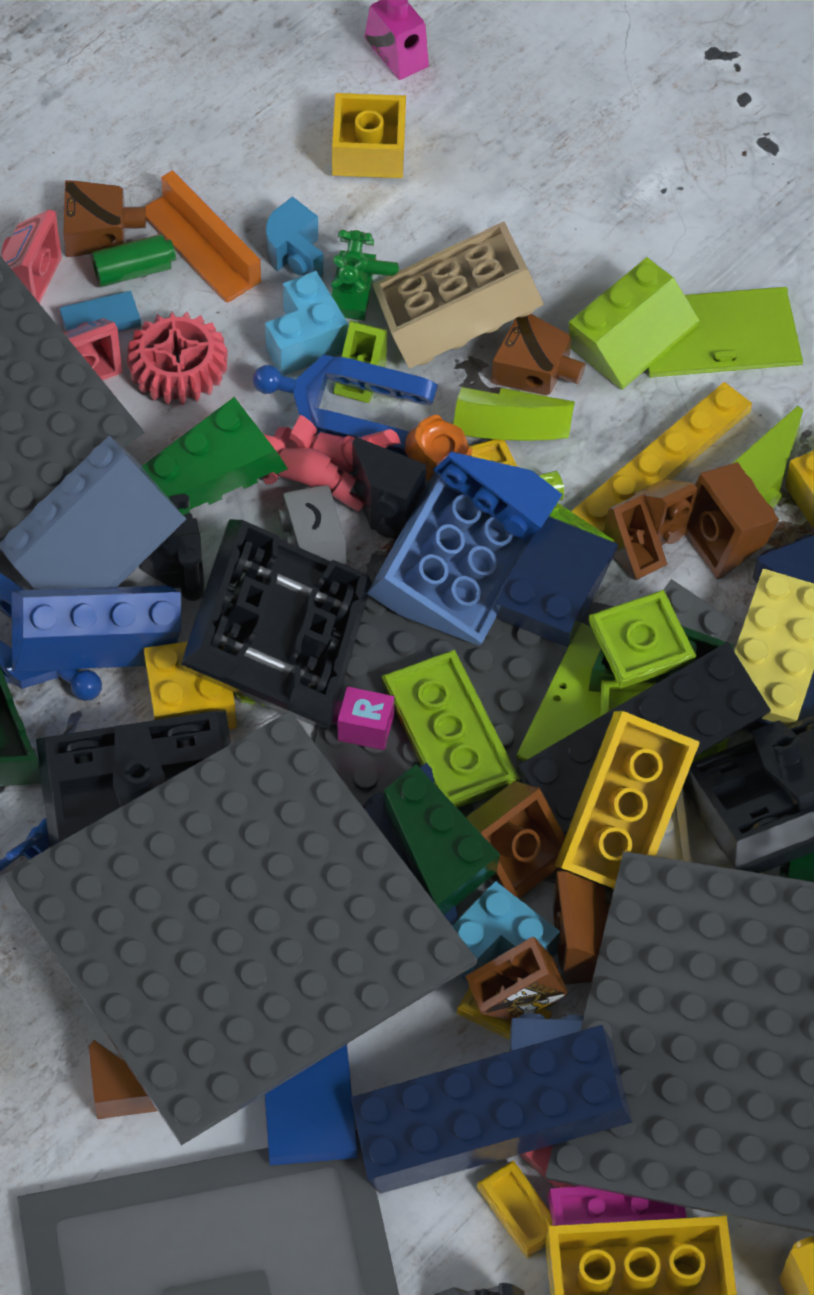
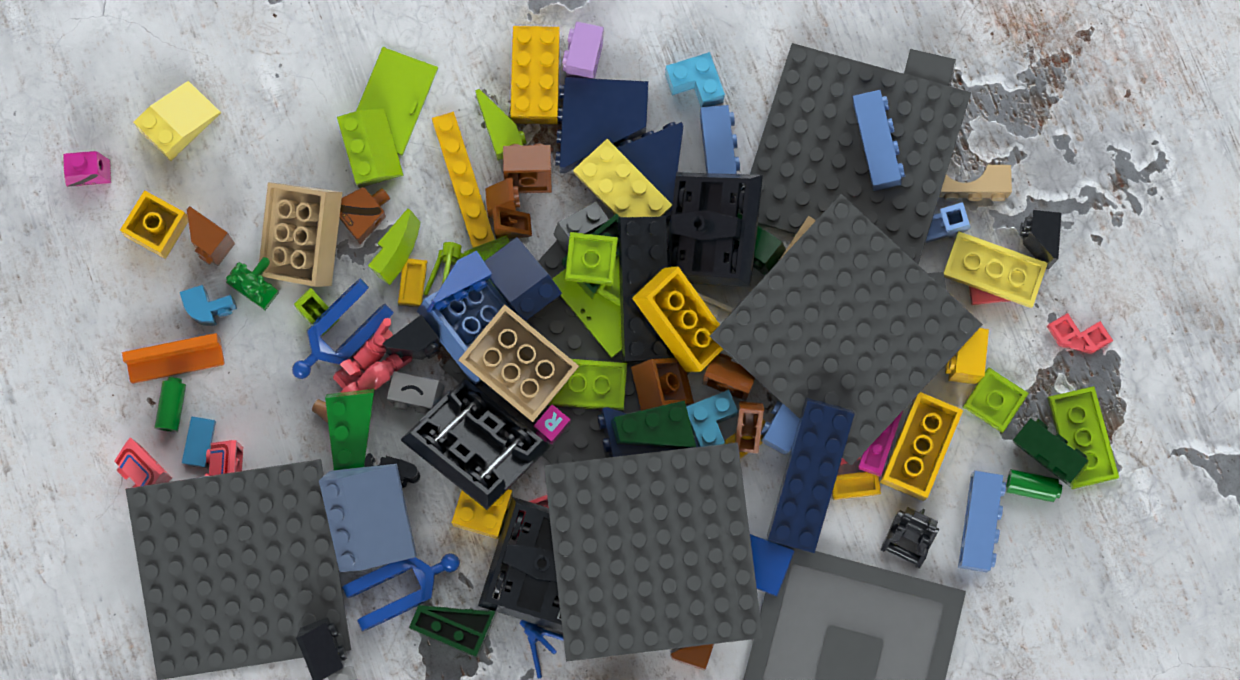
camera: 65 degrees left, 20 degrees up
blue slope [12,586,181,672] -> none
dark orange torso [63,180,146,257] -> none
coral gear [127,311,228,405] -> none
medium azure brick [265,271,348,376] -> none
orange hair [405,414,472,481] -> none
none -> light yellow slope [133,81,221,161]
none -> dark orange slope [187,206,235,266]
none -> tan slope [458,305,579,422]

